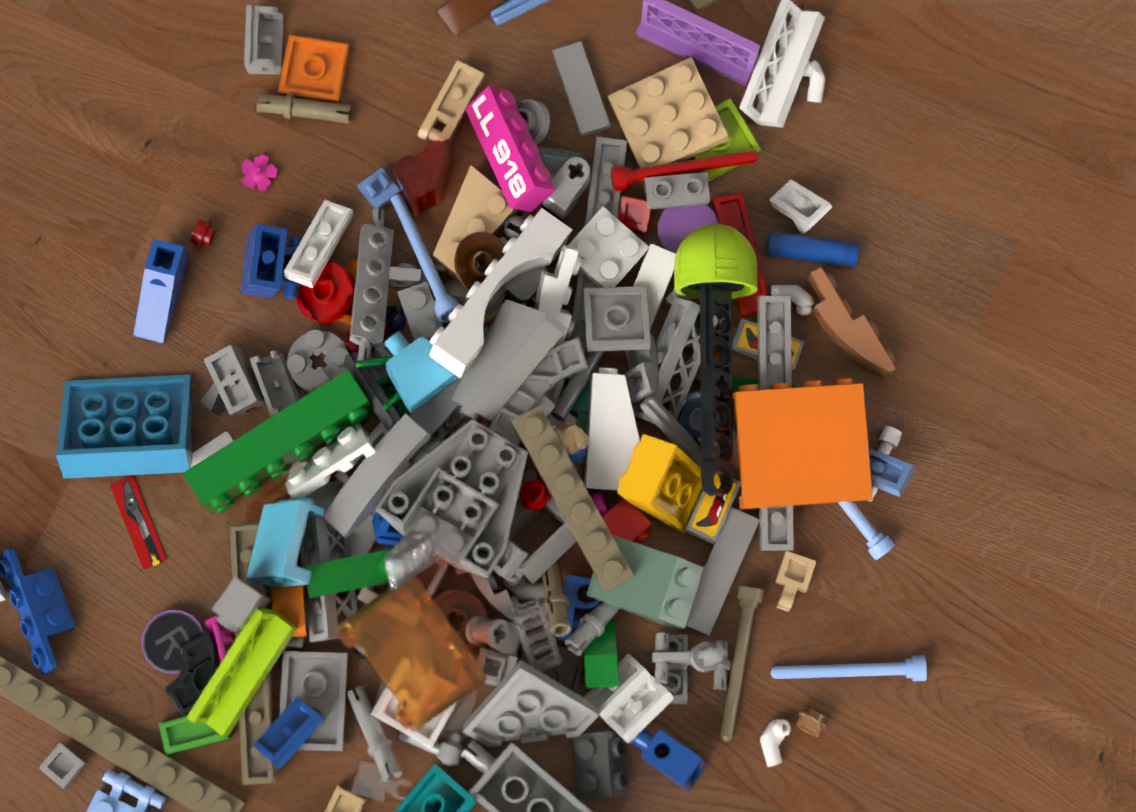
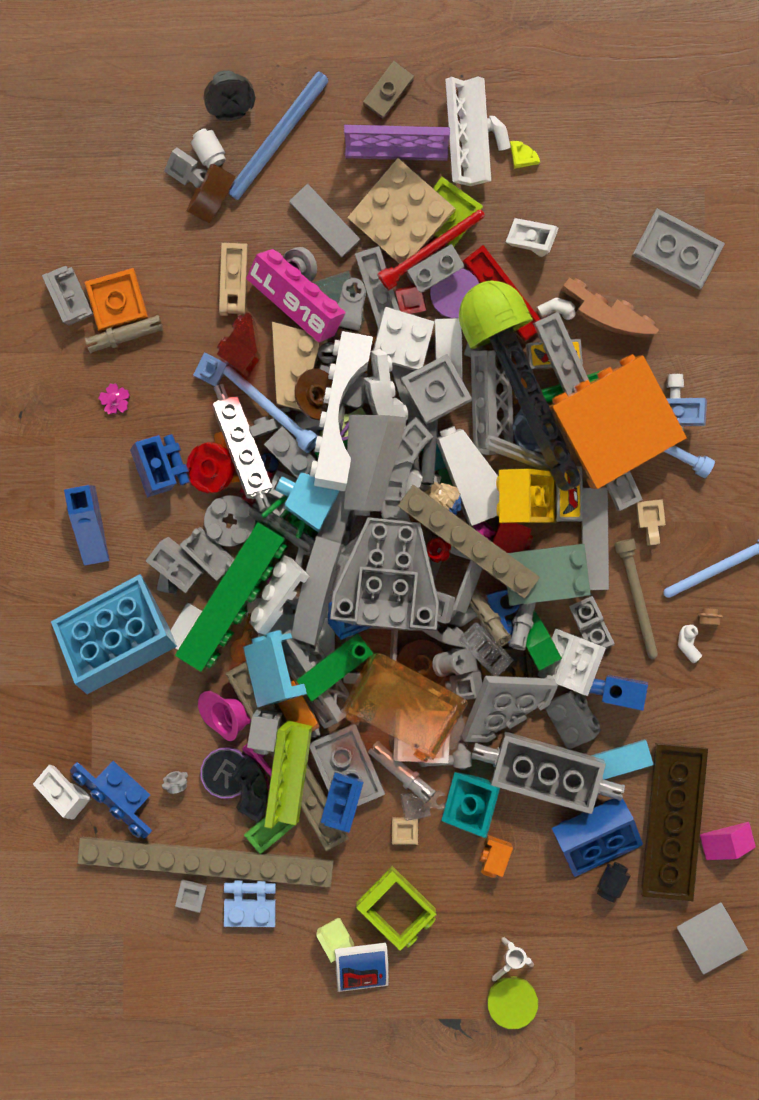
camera: 25 degrees left, 10 degrees up
red sticker [110,476,166,570] -> none
red plate [190,219,216,249] -> none
white tile [283,200,354,288] -> none
clear slope [384,531,437,588] -> none
light grey slope [623,334,658,404] -> none
light grey axle [652,632,731,690] -> none
blue axle [766,231,859,268] -> none
none -> light grey plate [162,771,188,794]
none -> dark pink piece [198,691,251,741]
none -> neon yellow tile [510,141,540,169]
none -> light grey tile [632,208,725,290]

